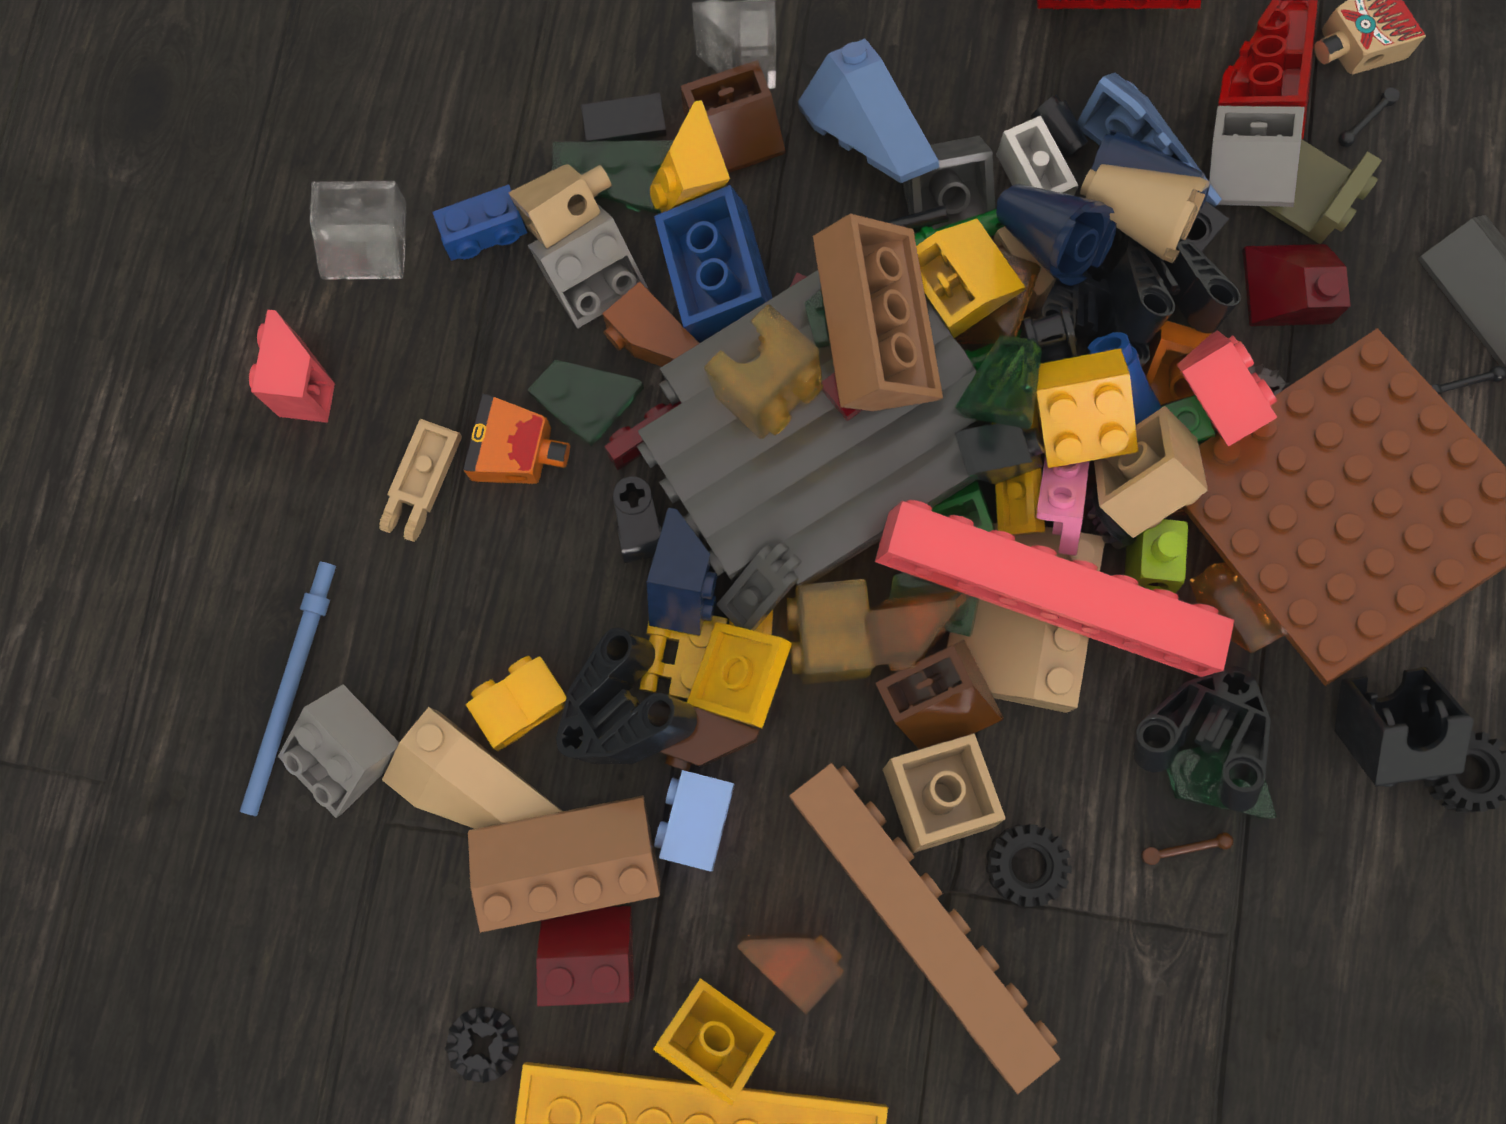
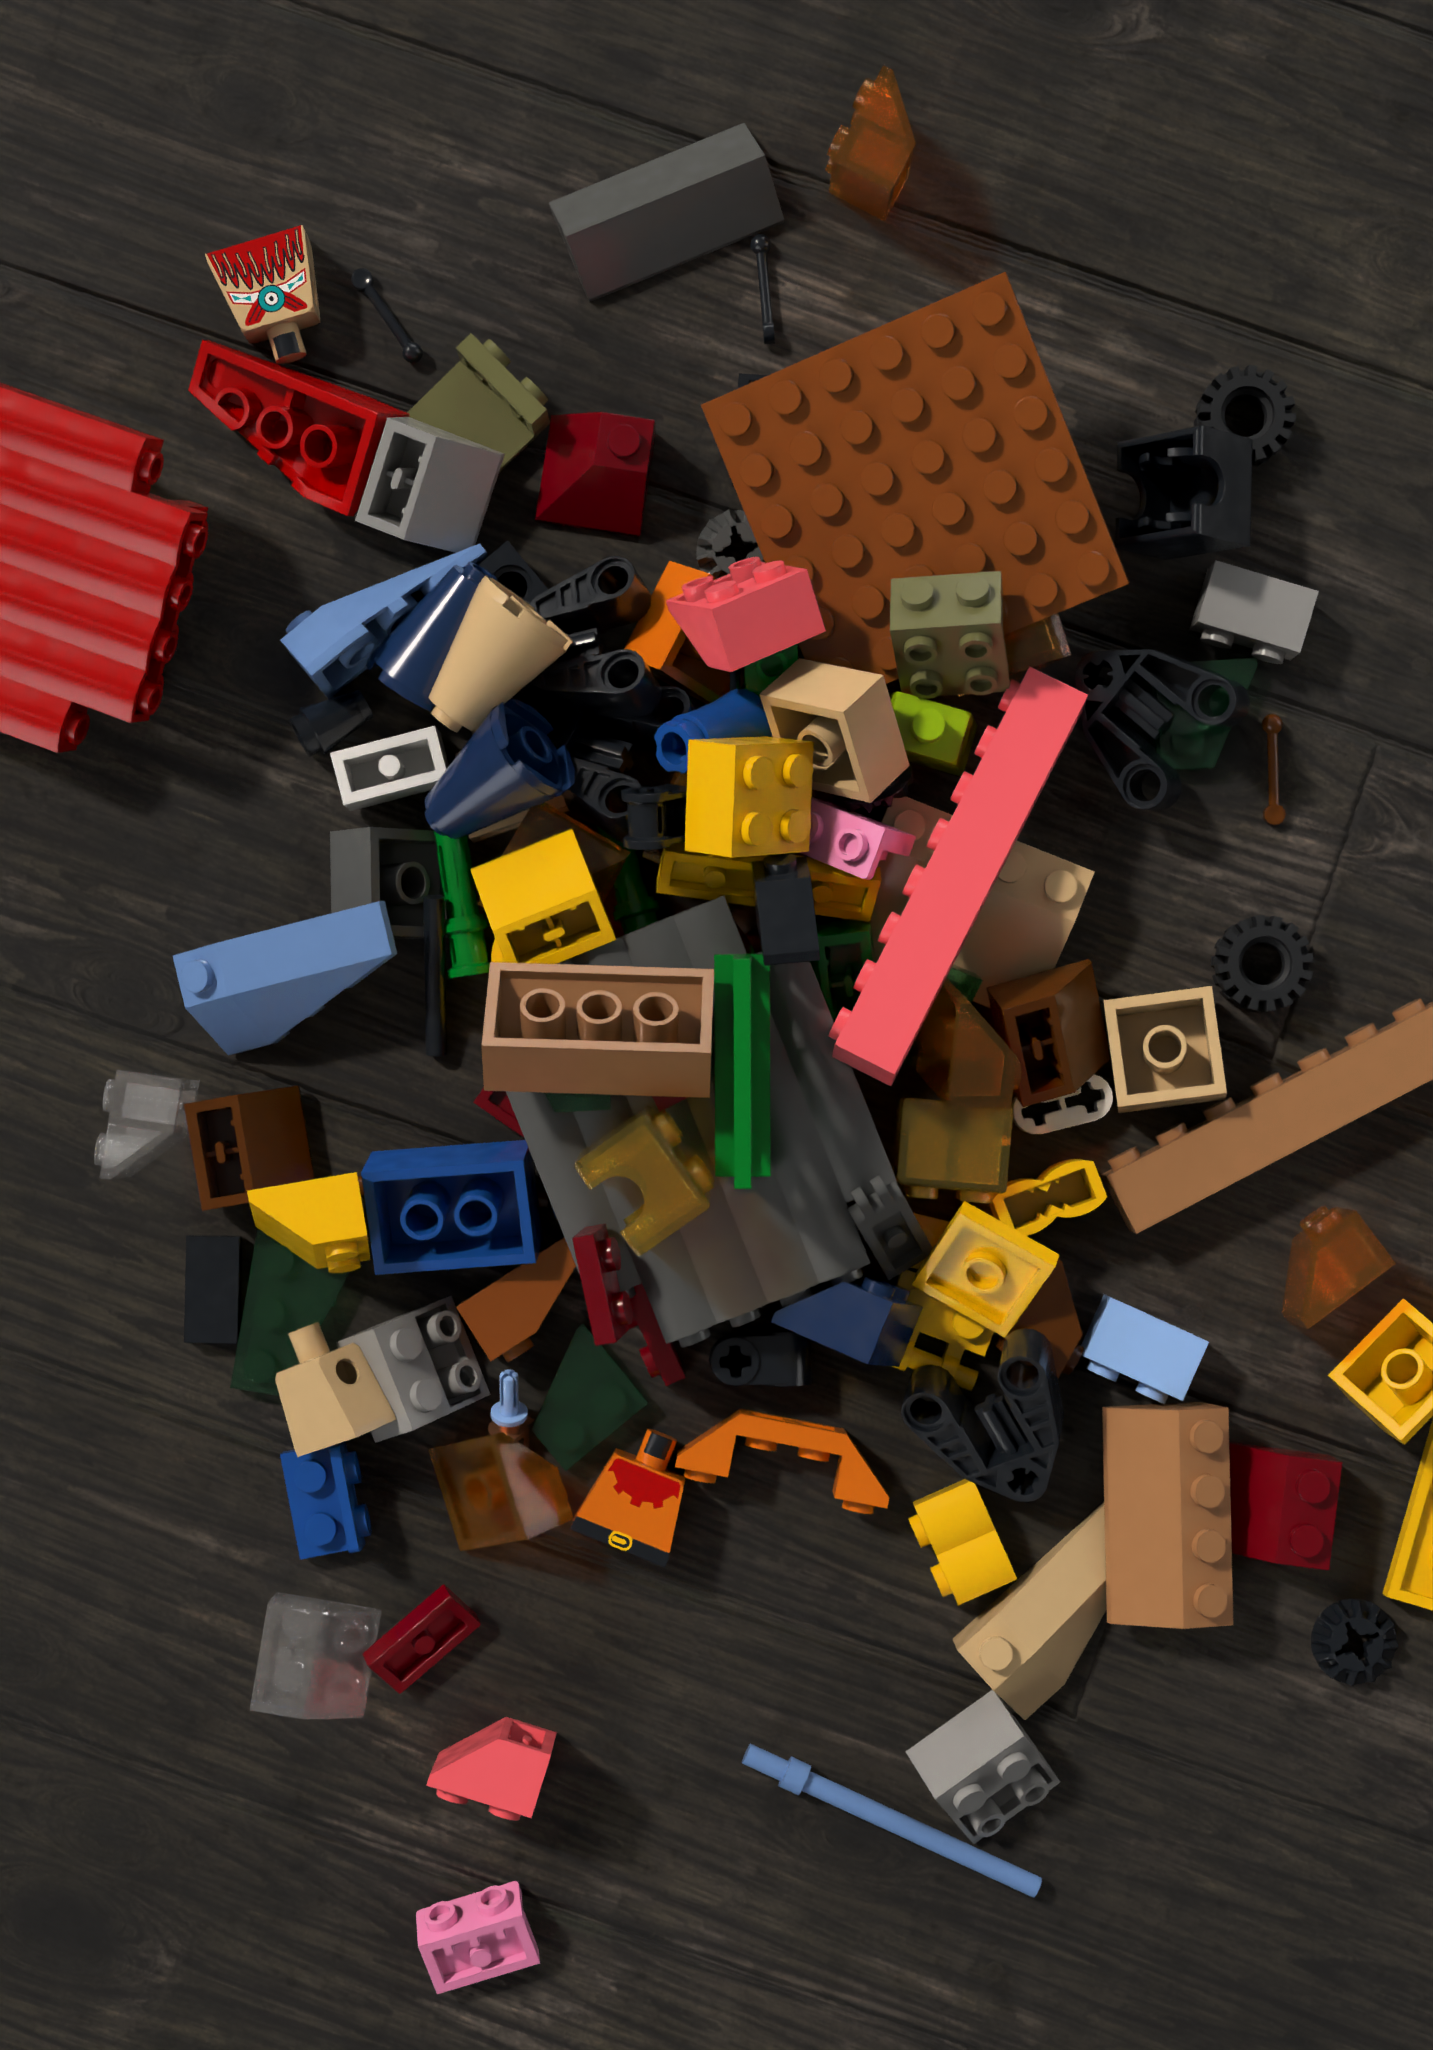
camera: 80 degrees left, 10 degrees up
tan hinge [379,419,462,542] -> none
clear green wing [955,335,1042,429] -> none
none -> dark red plate [362,1584,481,1694]
none -> bright pink bracket [416,1881,540,1994]
none -> clear orange slope [428,1432,574,1551]
none -> light blue piece [488,1369,534,1463]
none -> dark red plate [572,1223,633,1346]
none -> orange slope [675,1408,889,1514]
none -> green fence [714,954,771,1189]
none -> olive bracket [890,571,1010,699]
none -> yellow brick [987,1159,1107,1236]
none -> white beam [1011,1074,1113,1134]
none -> light grey brick [1189,560,1319,664]

